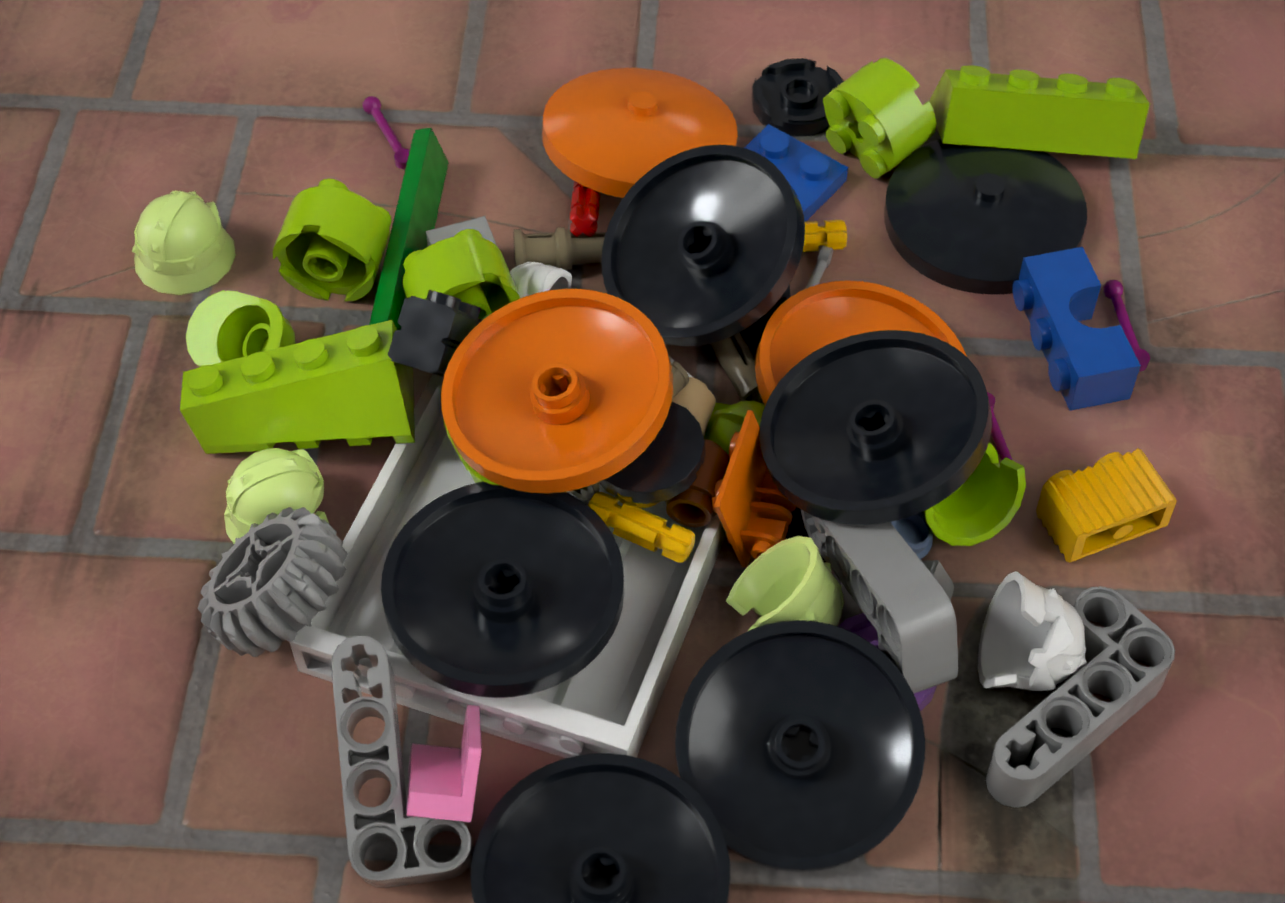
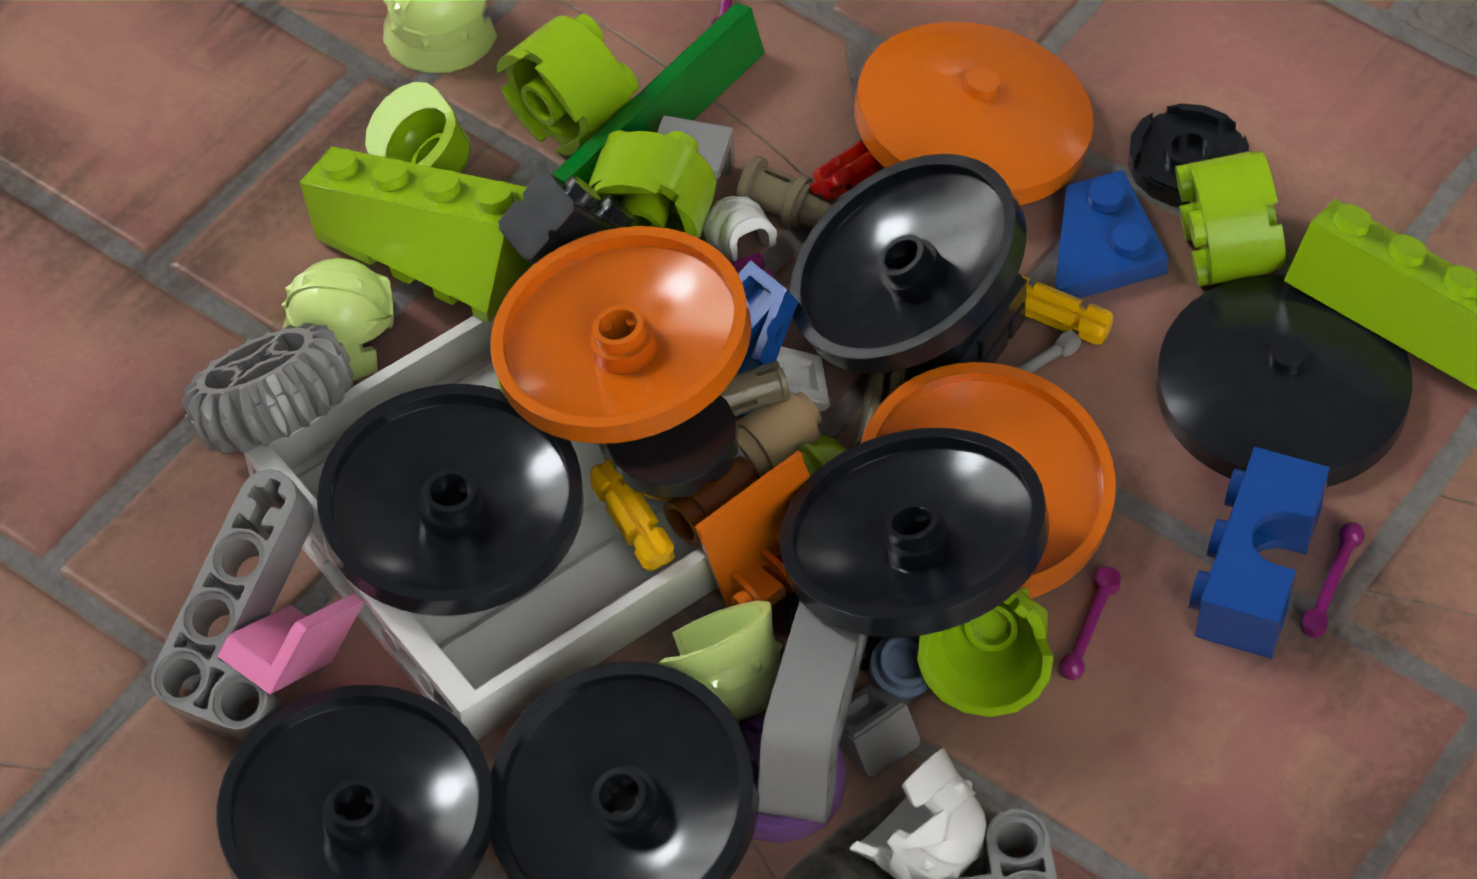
camera: 35 degrees right, 0 degrees up
yellow brick [1036,448,1177,563] -> none

